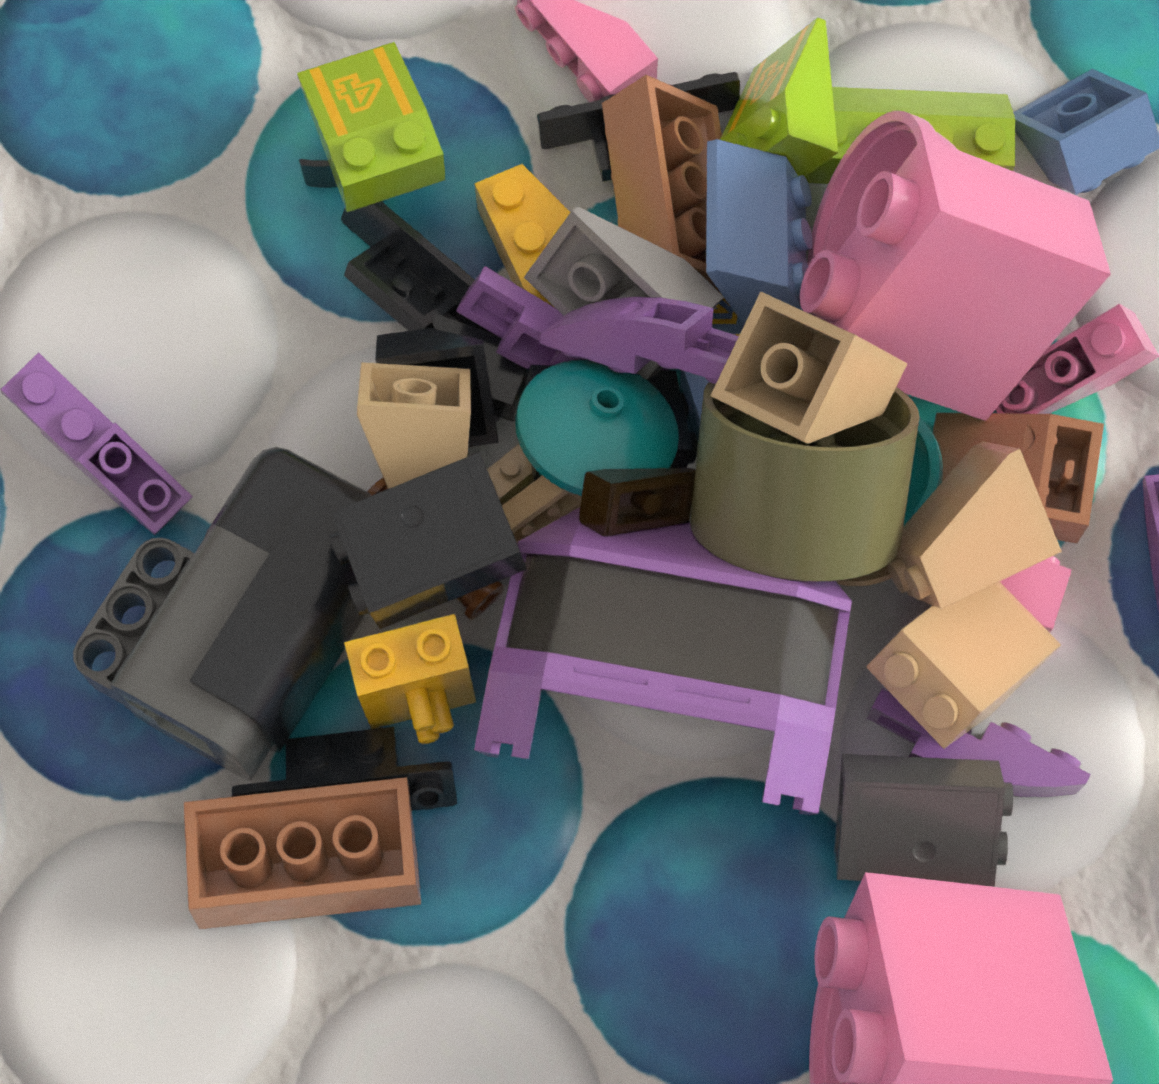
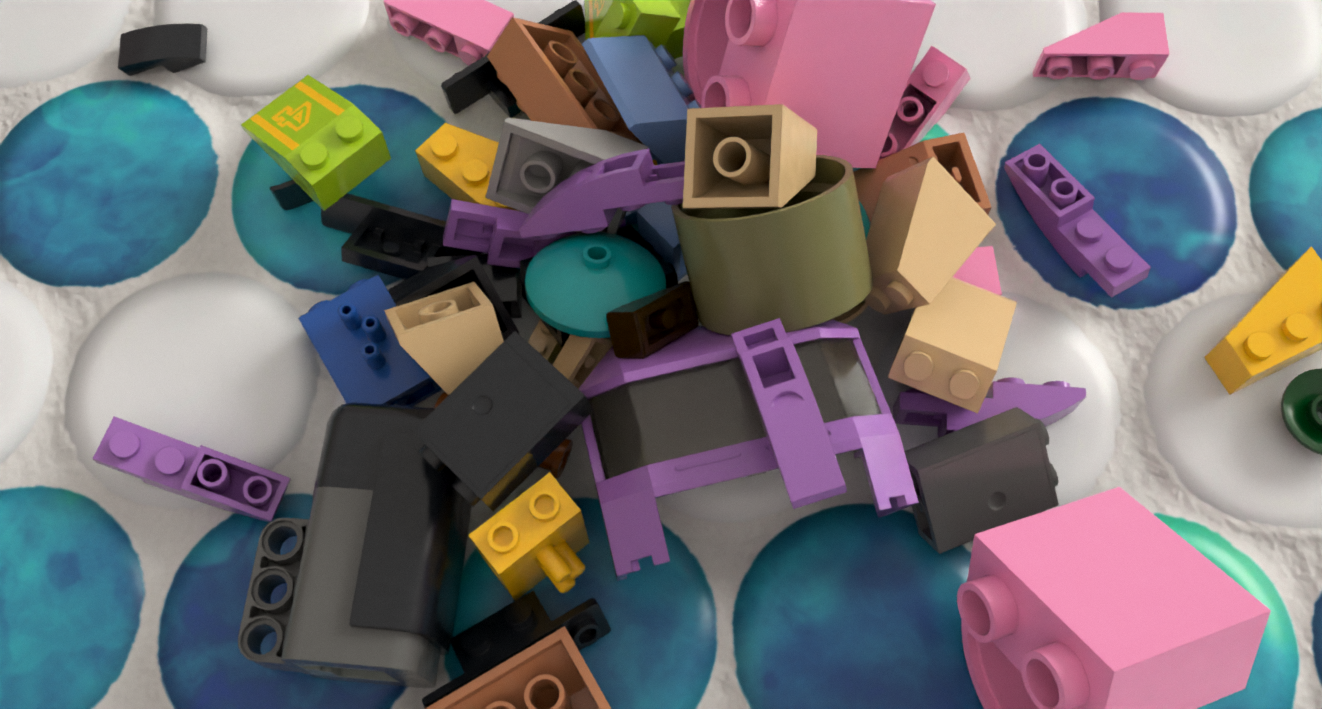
camera: 25 degrees left, 5 degrees down
none -> blue piece [298,275,443,407]
none -> medium lavender slope [731,318,847,509]

